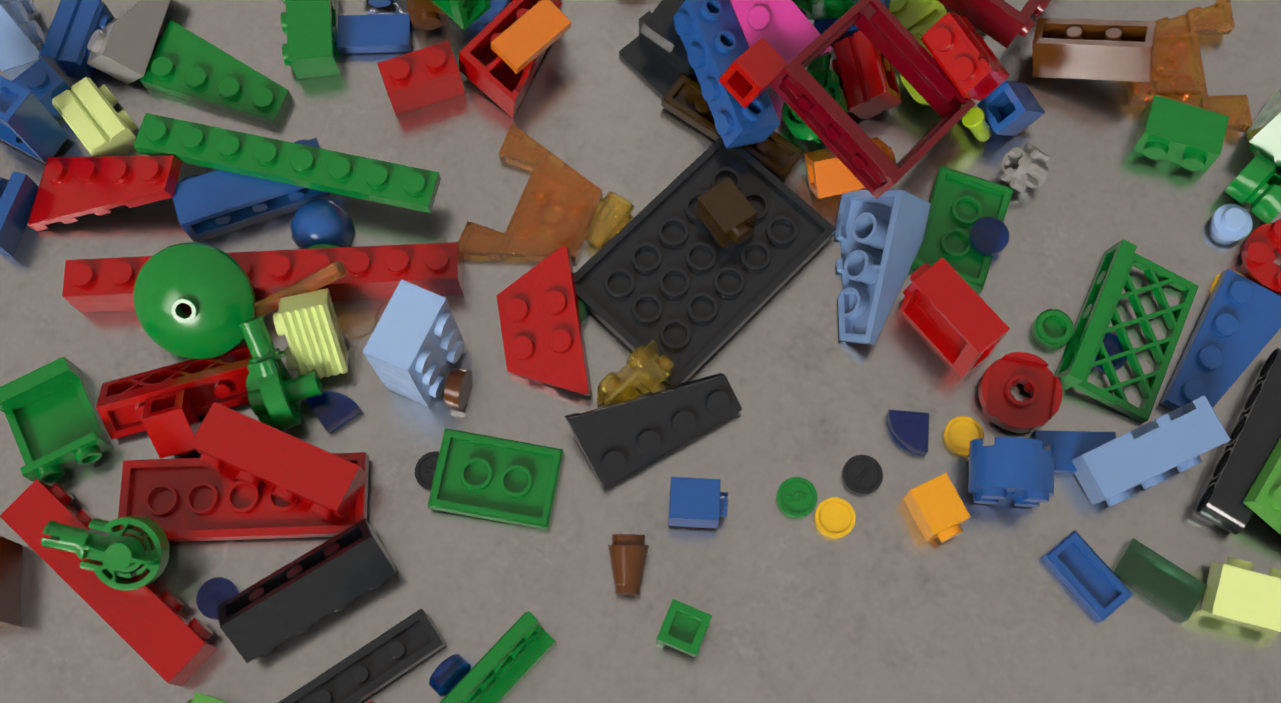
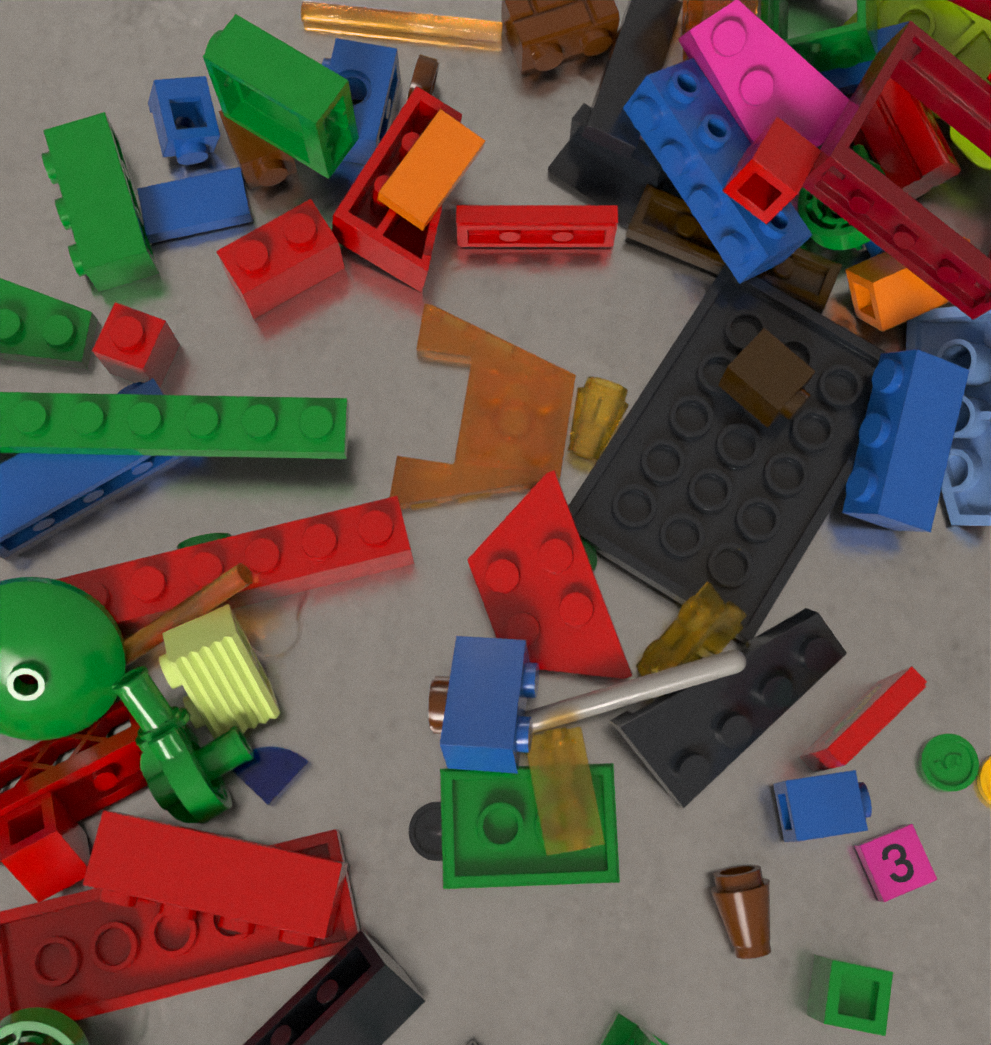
camera: 15 degrees left, 5 degrees up
blue hair [291,199,354,249] -> none
light blue brick [362,279,464,407] -> none
none -> red brick [92,302,180,387]
none -> blue brick [440,636,539,774]
none -> red tile [456,205,618,247]
none -> light grey piece [525,650,746,733]
none -> clear yellow hinge [527,727,605,856]
none -> red tile [800,666,927,772]
none -> blue brick [842,349,969,532]
none -> dark pink tile [854,824,938,902]

